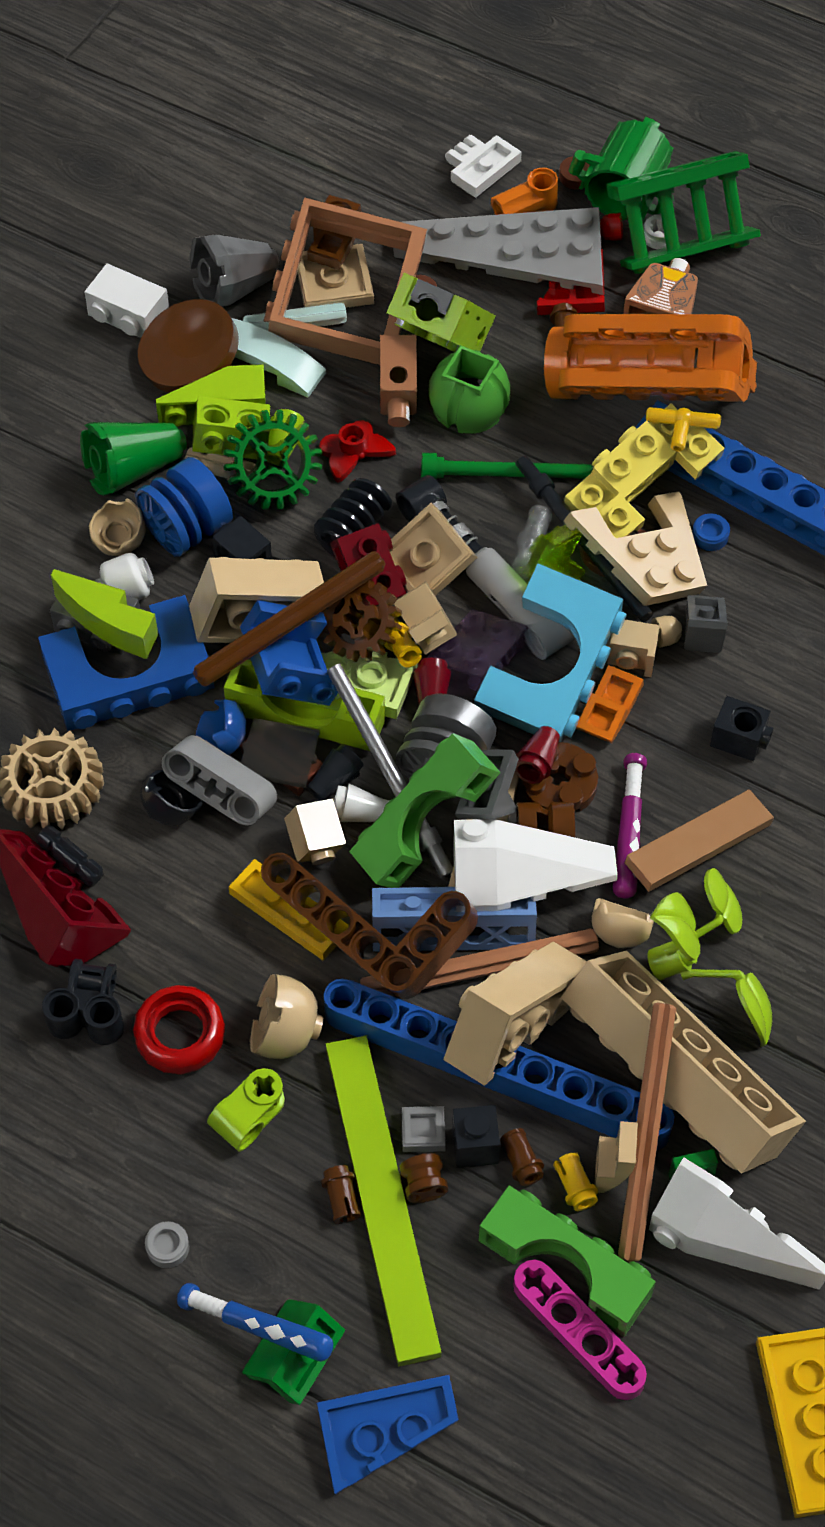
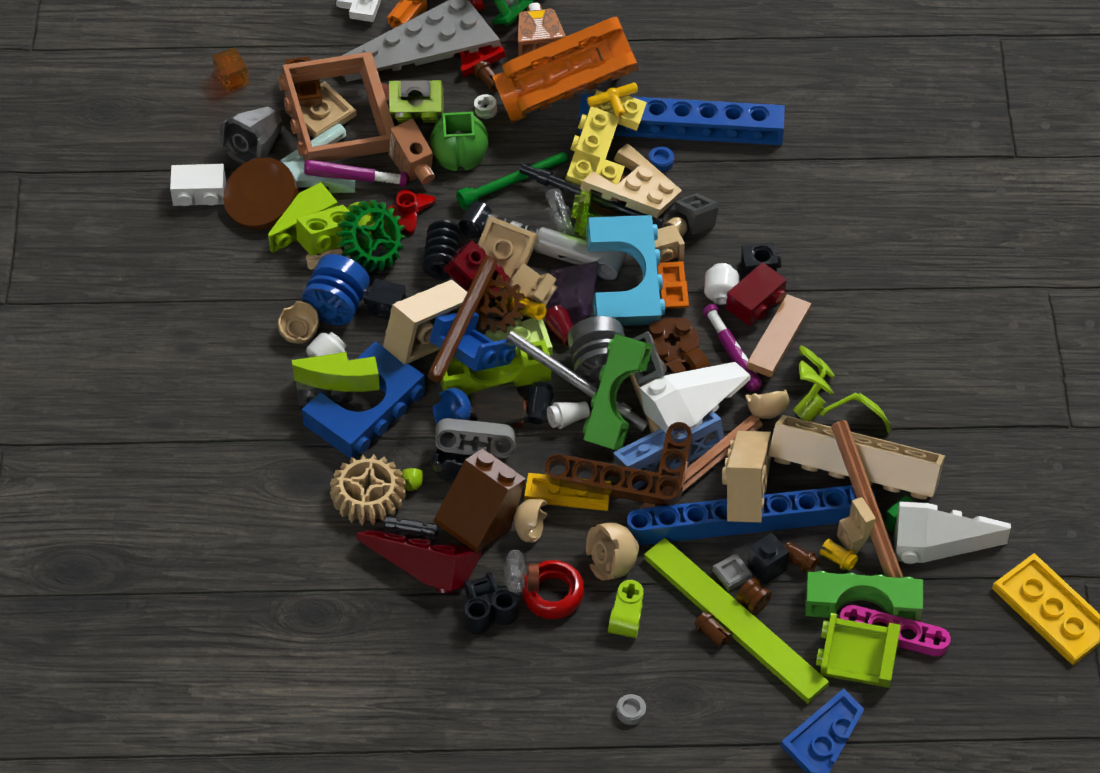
camera: 30 degrees left, 5 degrees down
green cone [80,422,187,496] -> none
blue piece [177,1283,333,1362] -> none
green panel [242,1299,345,1405] -> none
brick [284,799,346,865] -> none
dark red cone [515,726,560,784] -> none
none -> clear orange brick [212,47,249,93]
none -> magenta piece [303,160,407,187]
none -> lime hinge [401,468,423,491]
none -> reddish brown slope [433,449,526,552]
none -> white bush [474,94,497,119]
none -> clear pin [504,550,527,593]
none -> tan hair [514,499,547,543]
none -> copper tile [527,563,539,592]
none -> white head [704,263,739,305]
none -> dark red brick [726,262,787,326]
none -> lime panel [816,613,901,688]

